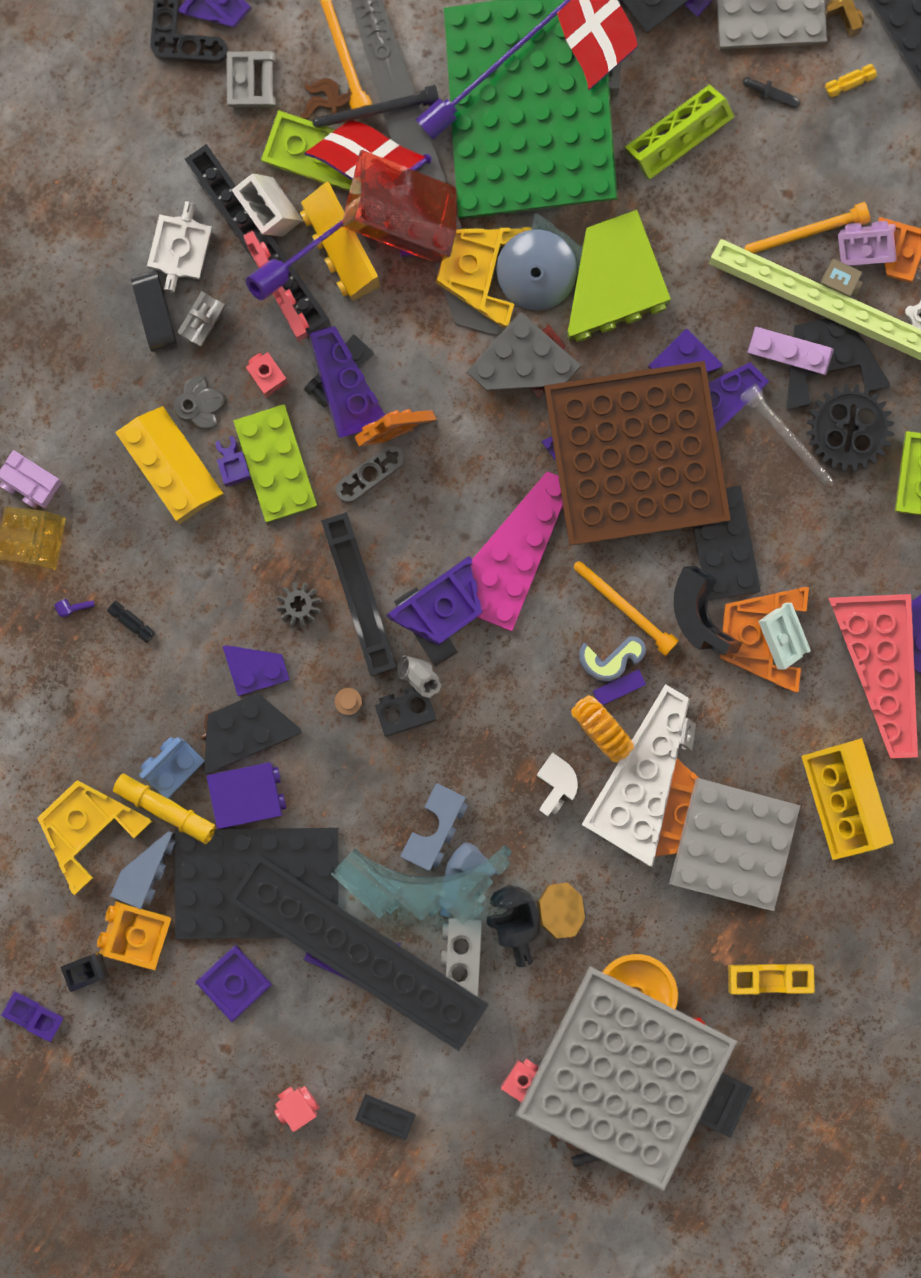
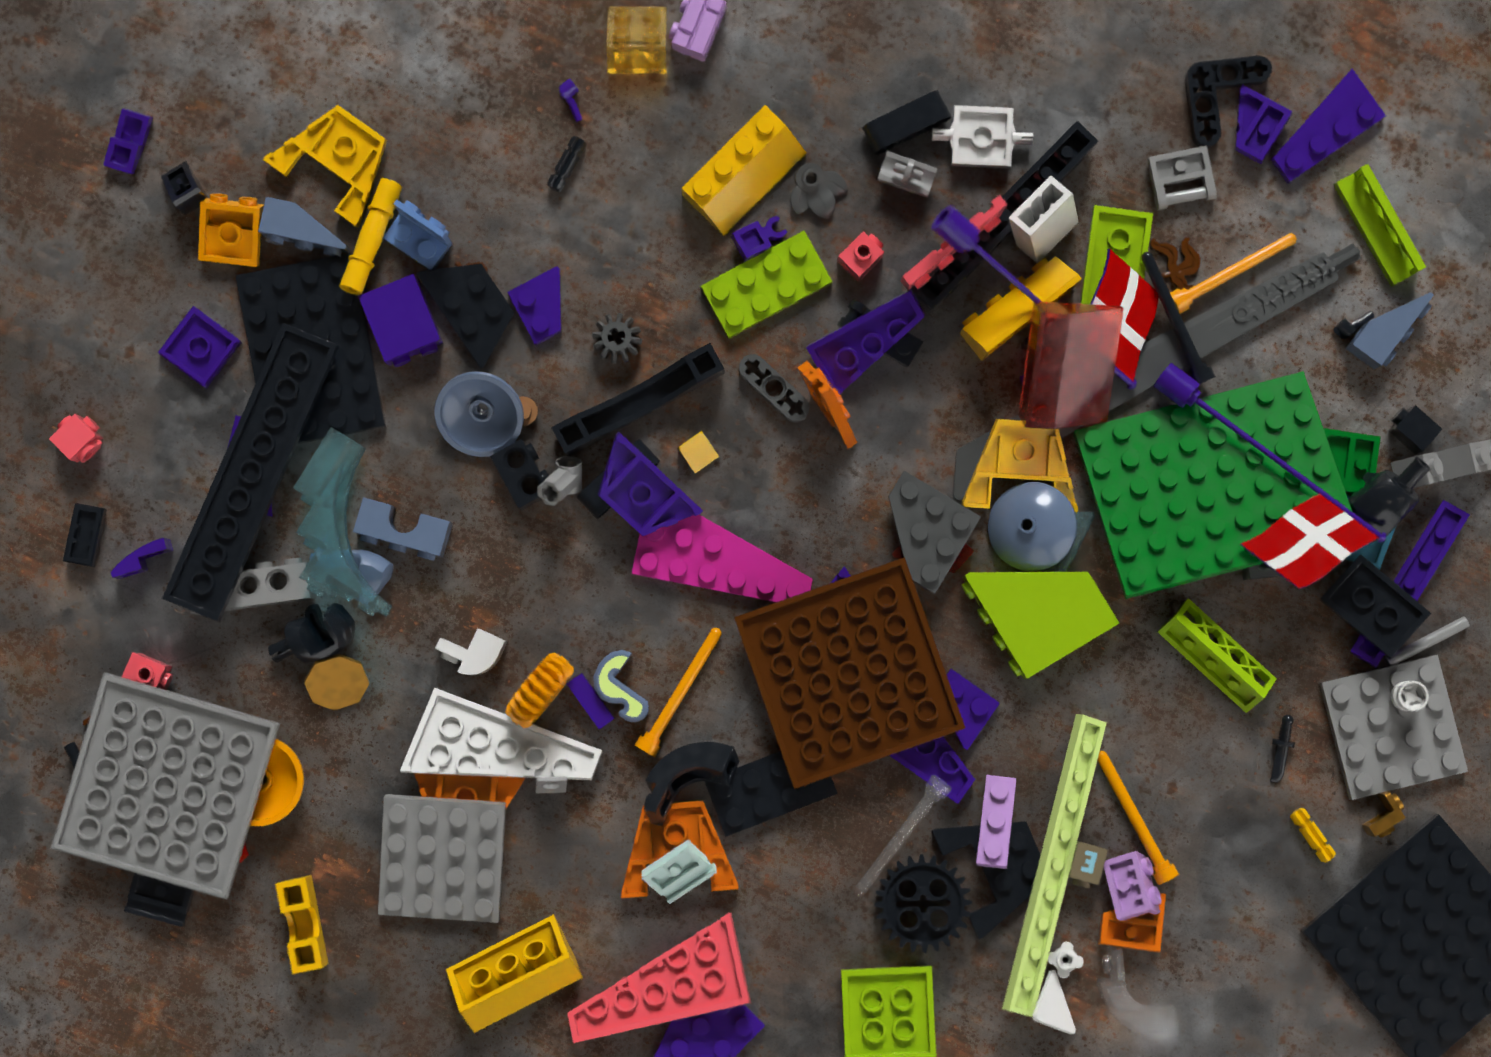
camera: 75 degrees right, 0 degrees up
none -> dark purple slope [111,537,174,579]
none -> sand blue dish [434,372,524,457]
none -> yellow slope [678,431,719,474]

